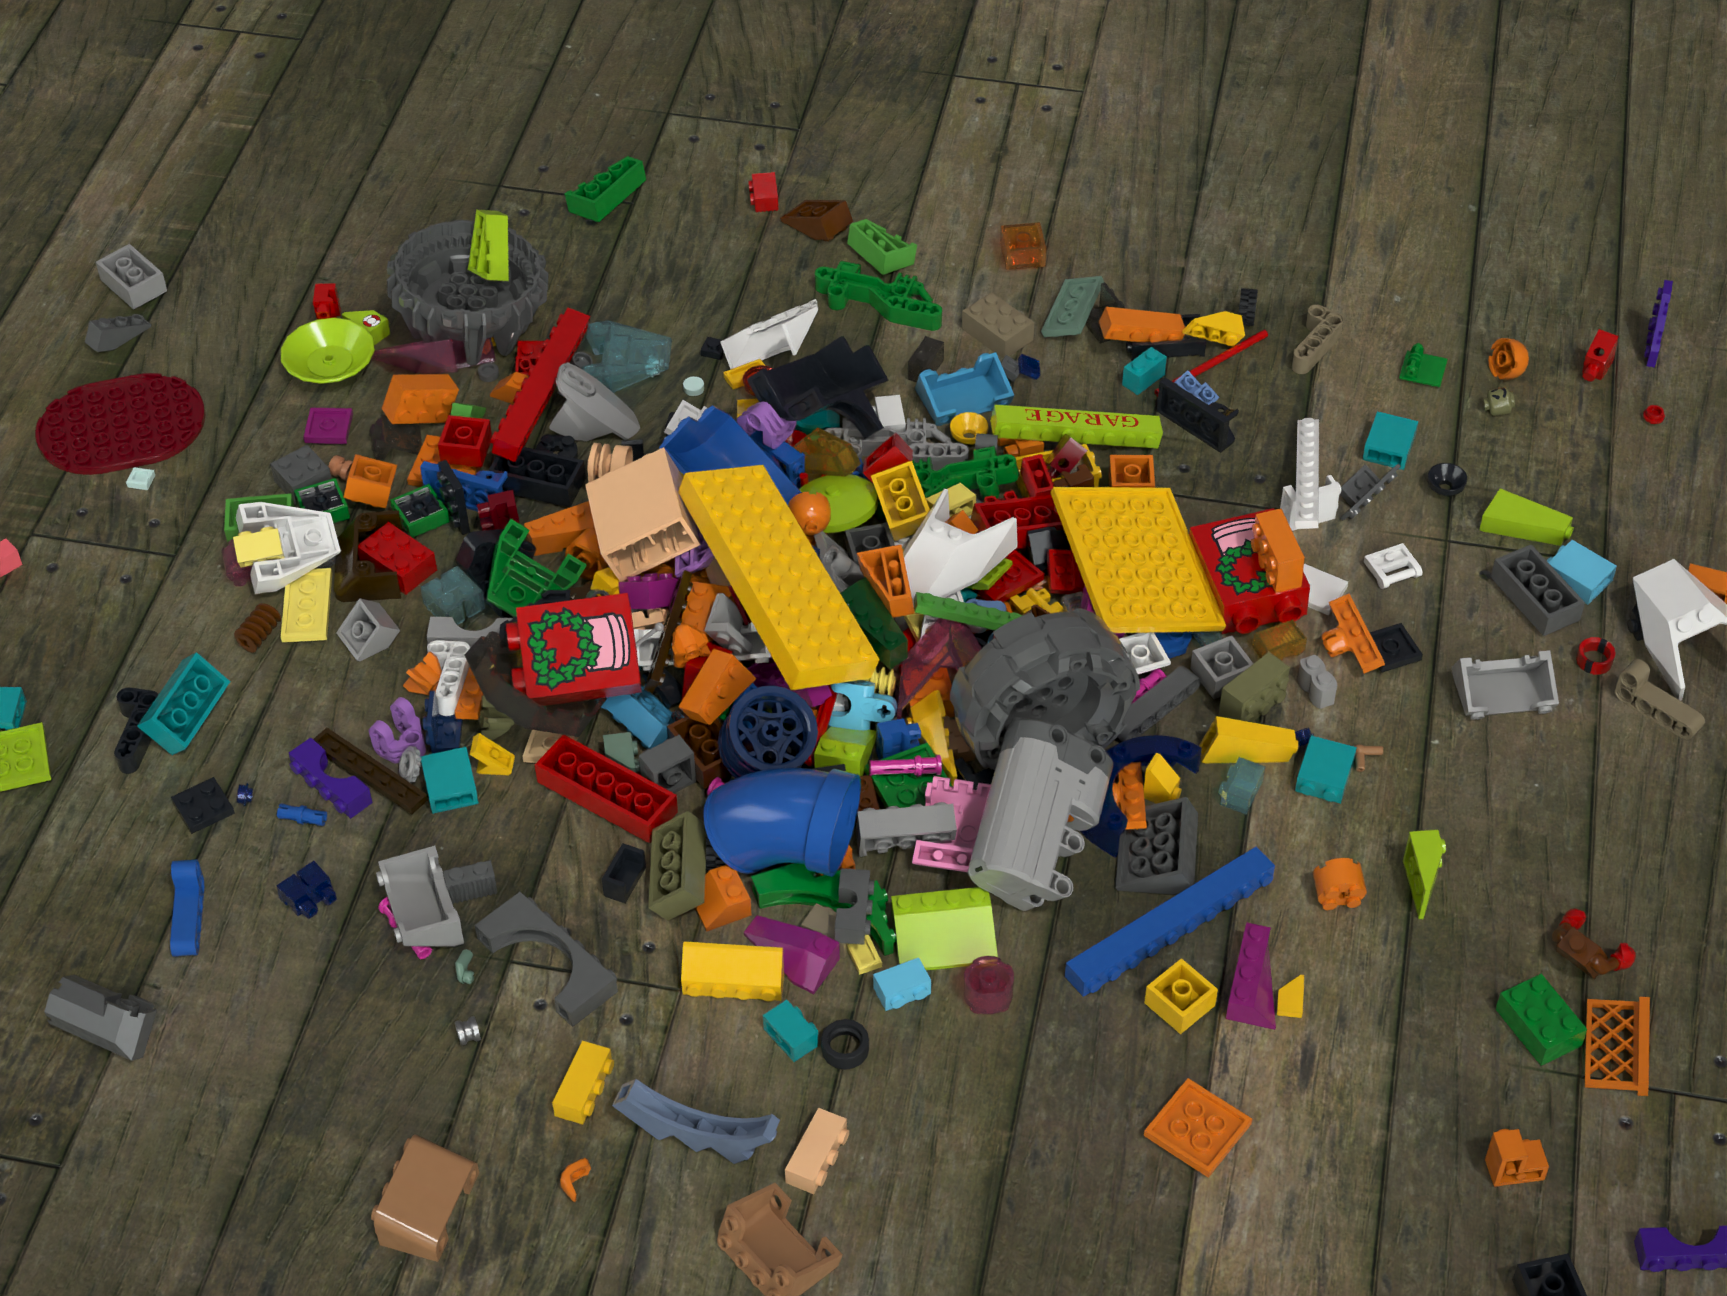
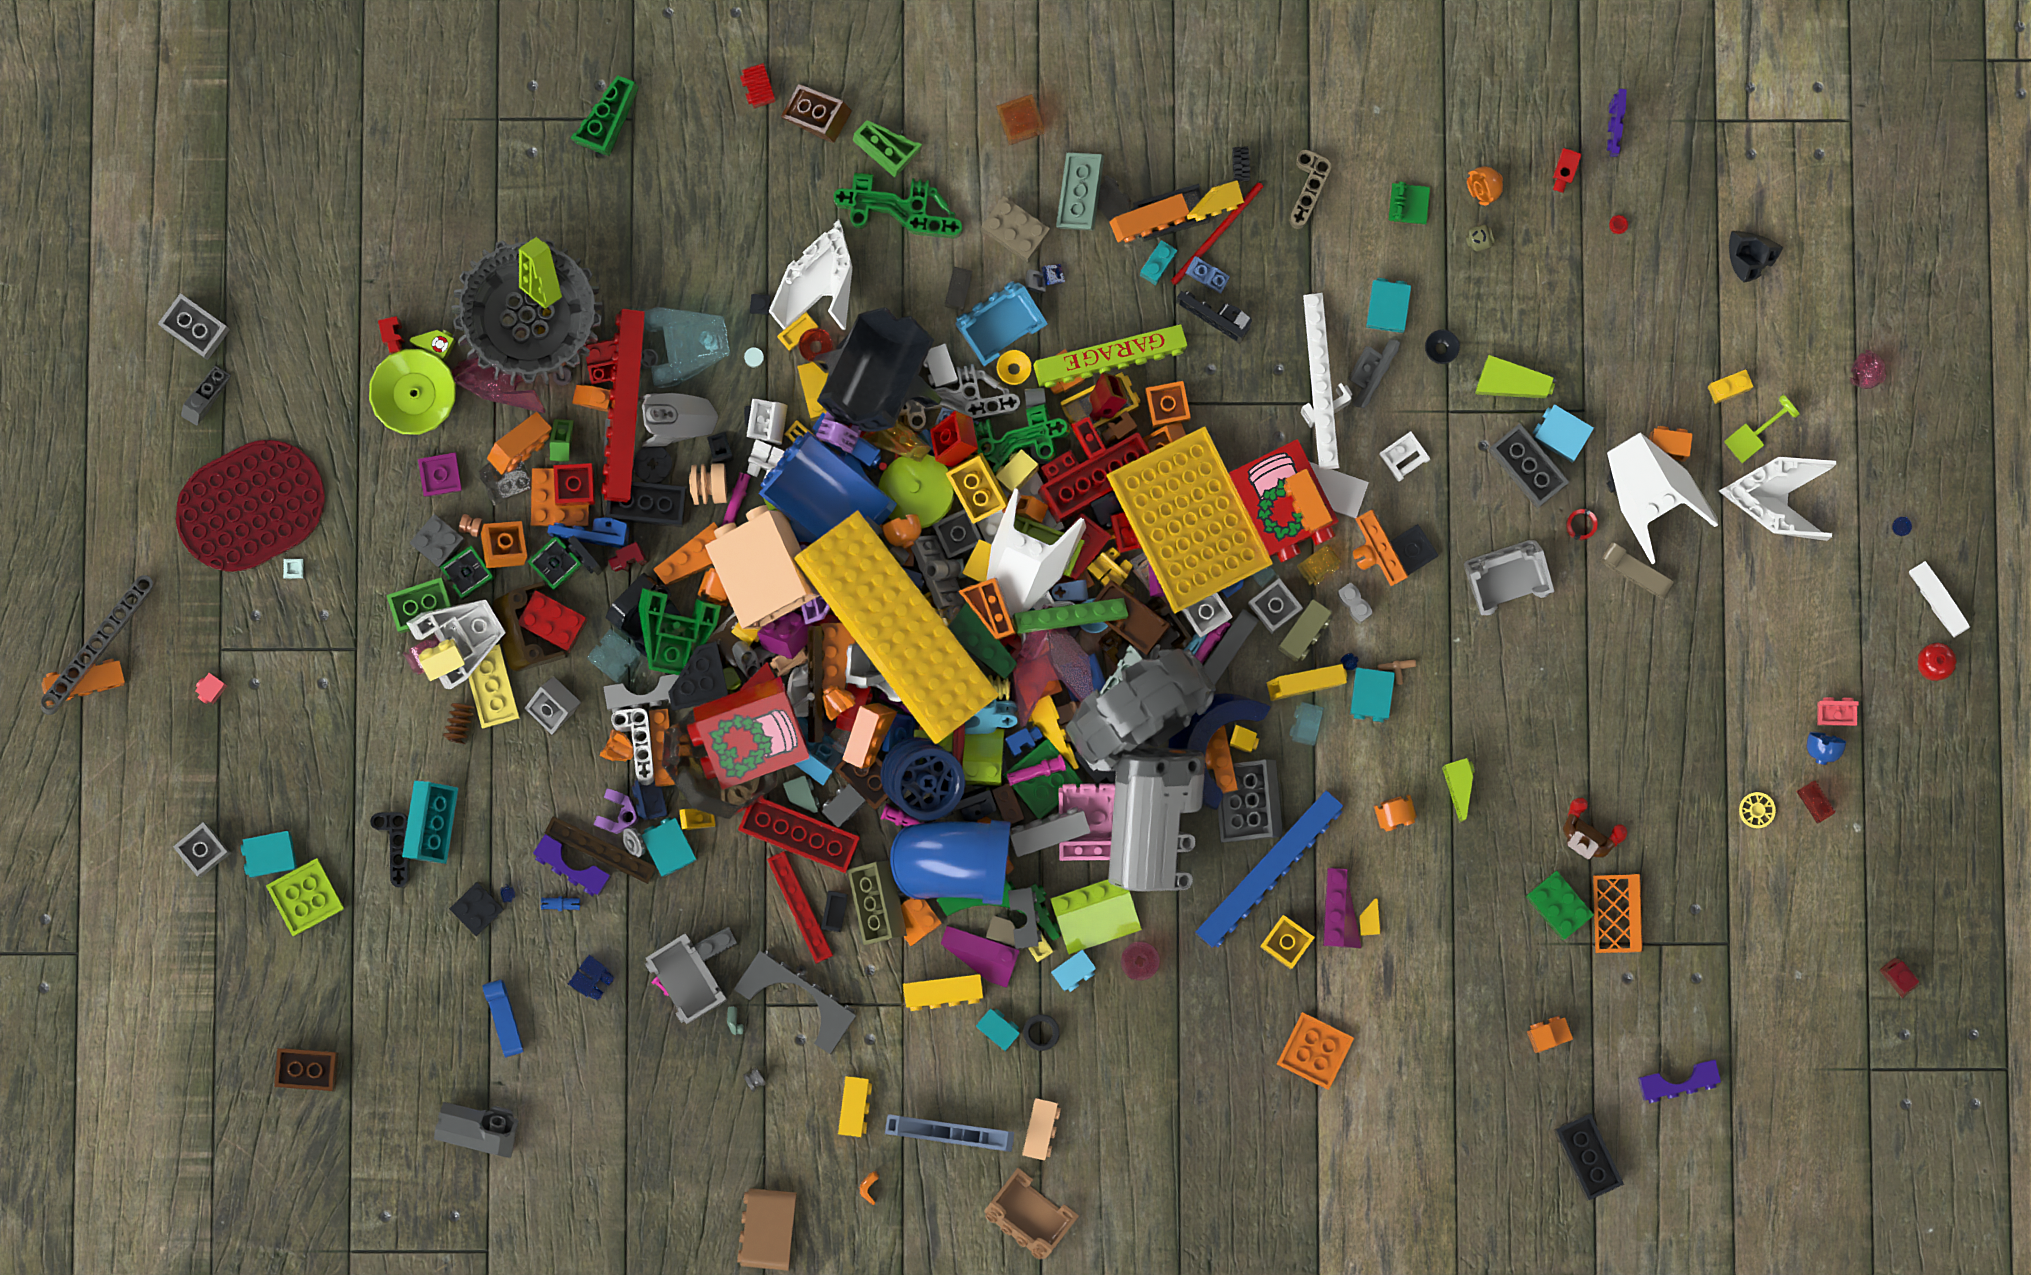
camera: 10 degrees left, 35 degrees up
none -> red tile [767,851,834,964]

